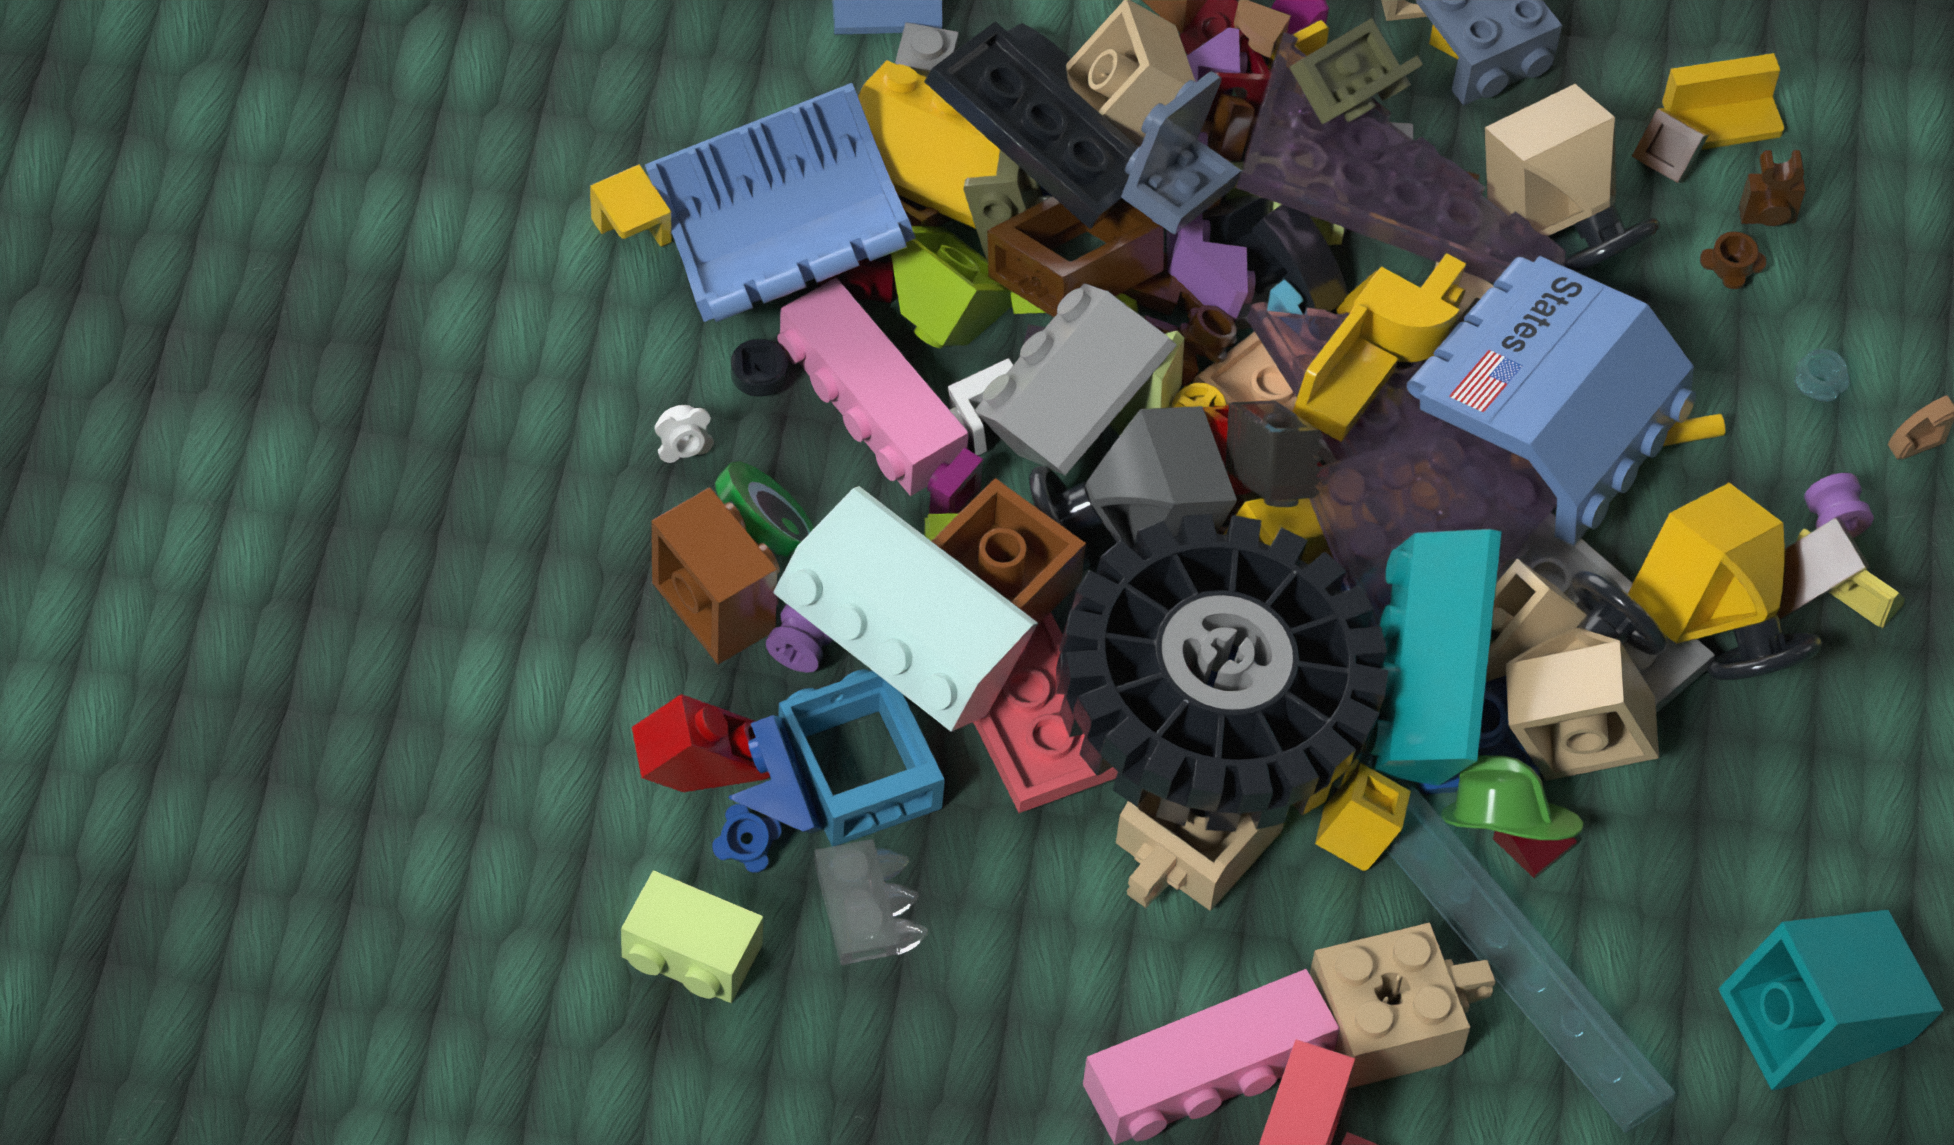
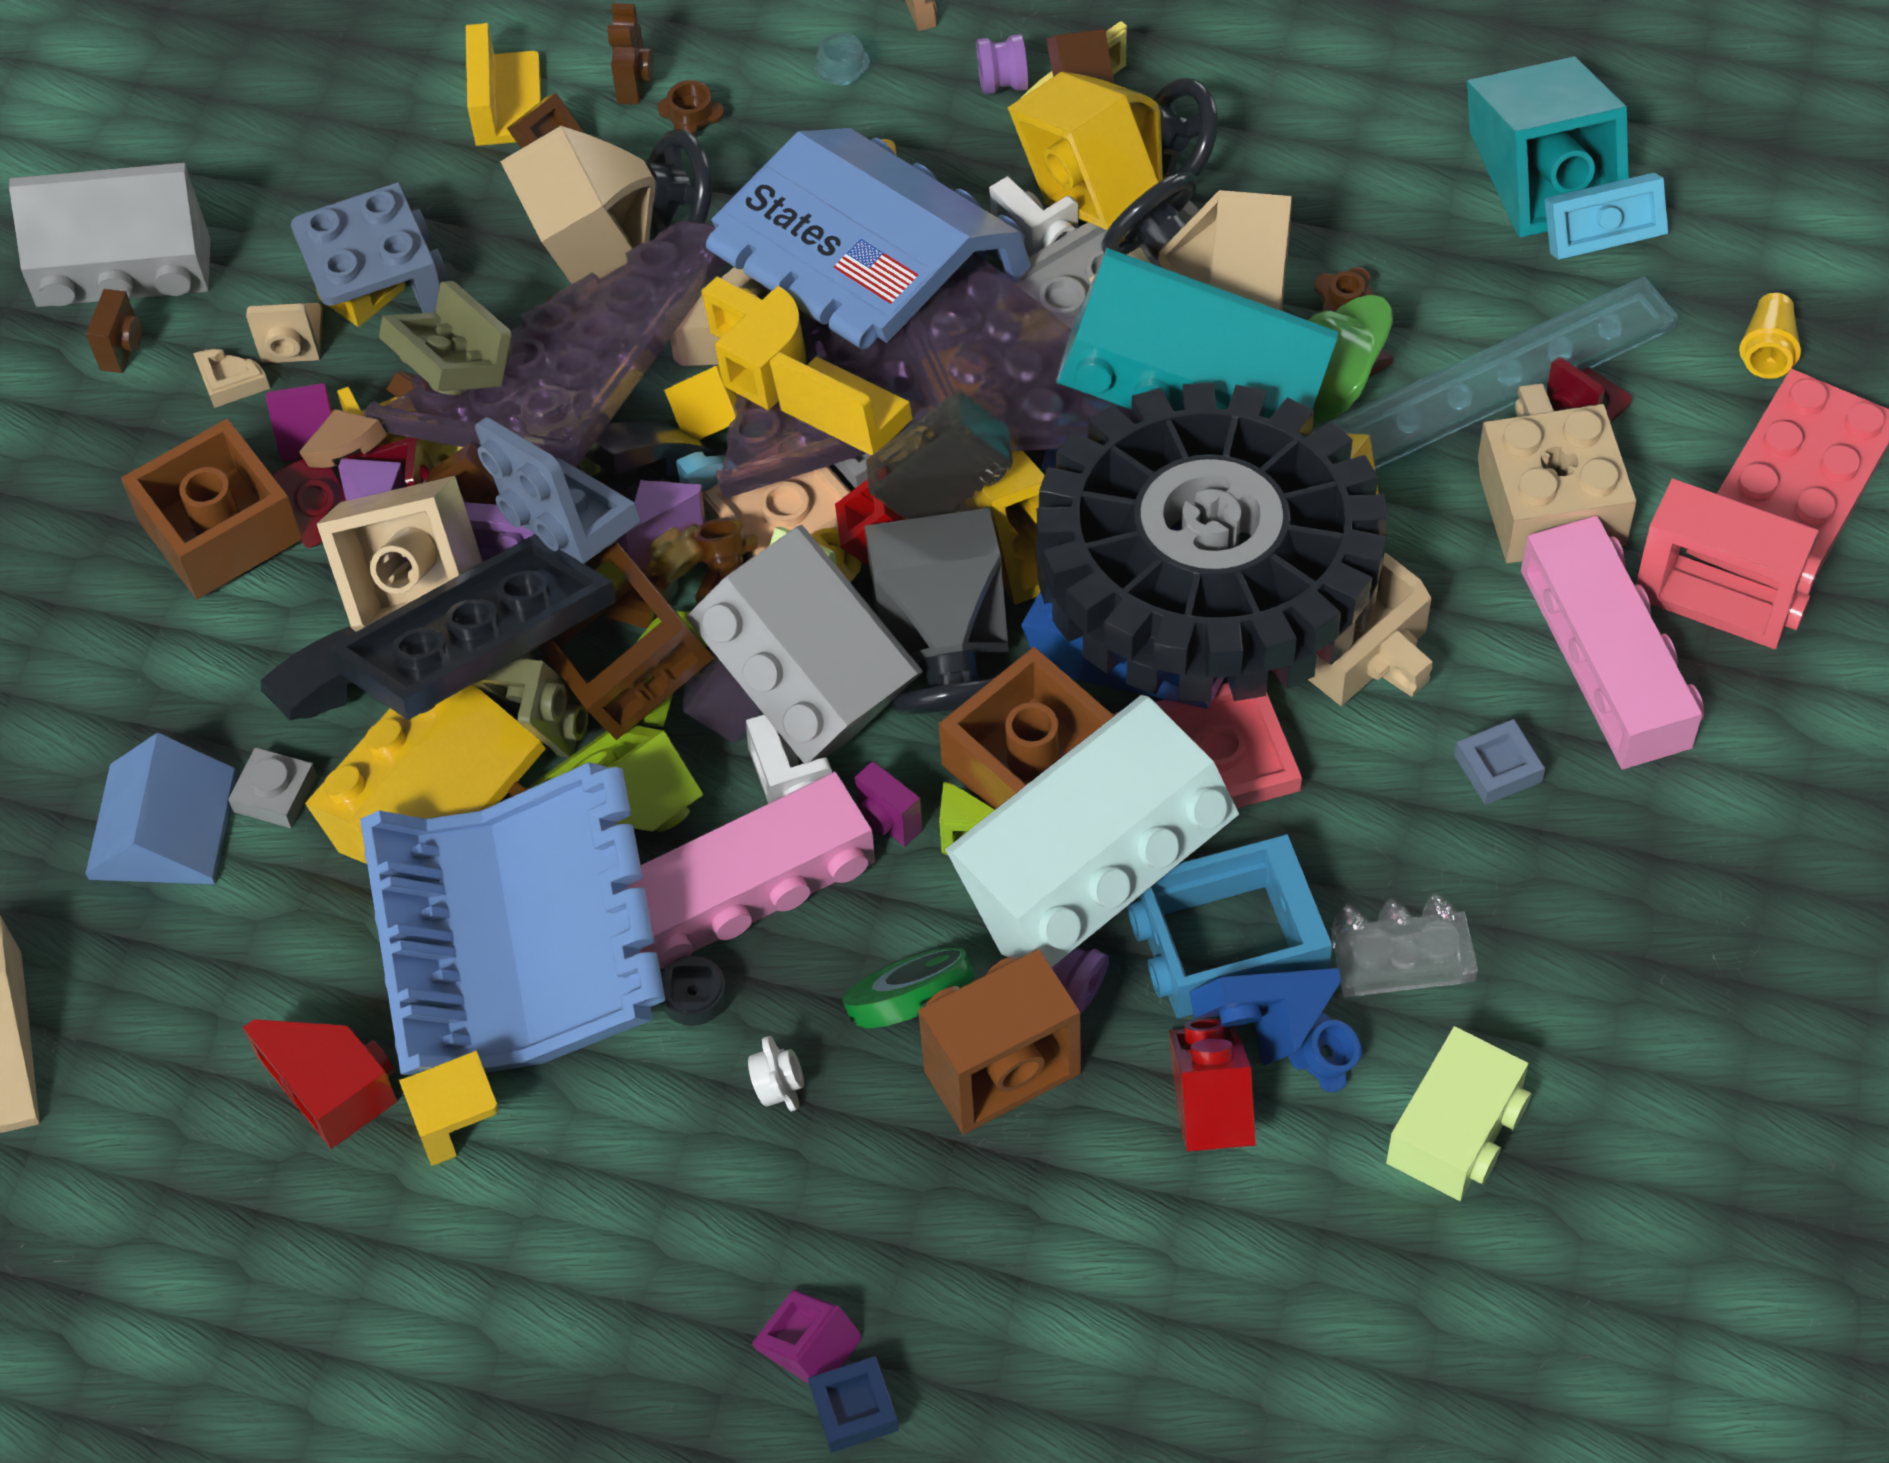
camera: 75 degrees left, 0 degrees up
none -> red slope [243,1019,397,1149]
none -> clear yellow plate [643,524,705,583]
none -> magenta slope [752,1289,861,1384]
none -> dark blue plate [808,1356,899,1453]
none -> white bracket [989,176,1078,257]
none -> reddish brown plate [1314,267,1377,312]
none -> sand blue plate [1454,719,1545,805]
none -> medium azure plate [1545,173,1668,260]
none -> dark red bracket [1546,357,1632,424]

